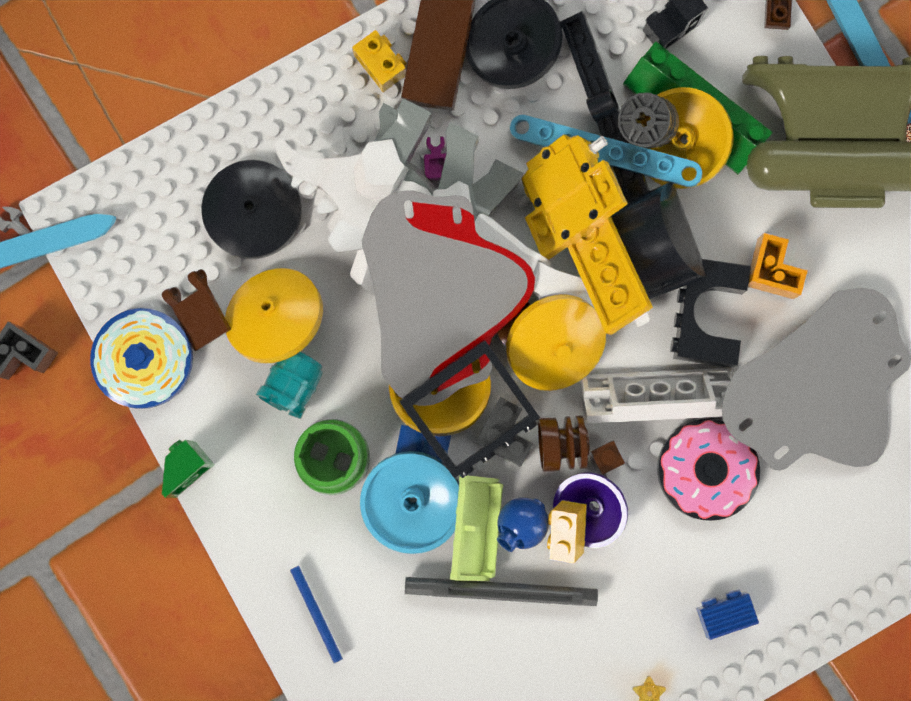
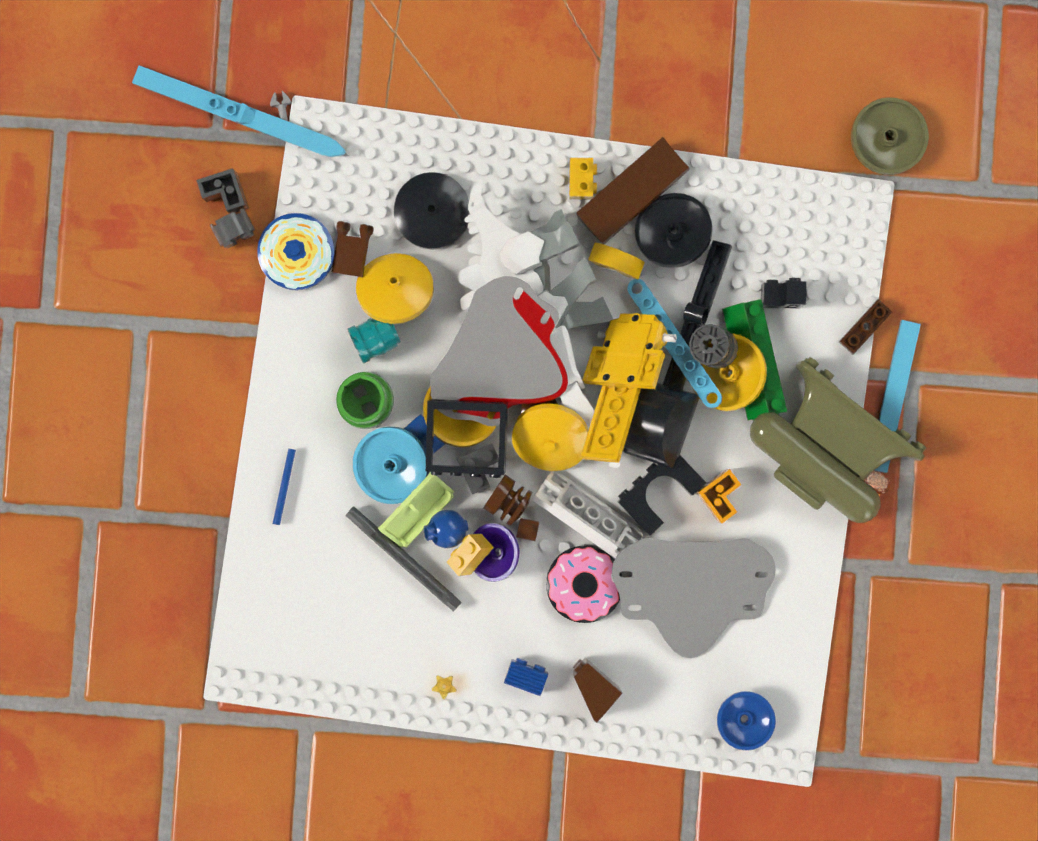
camera: 35 degrees right, 5 degrees up
green slope [162,440,215,498] -> none
magenta plate [424,136,447,181] -> none
none -> dark grey brick [210,208,255,249]
none -> reddish brown slope [572,658,622,723]
none -> yellow brick [588,242,645,280]

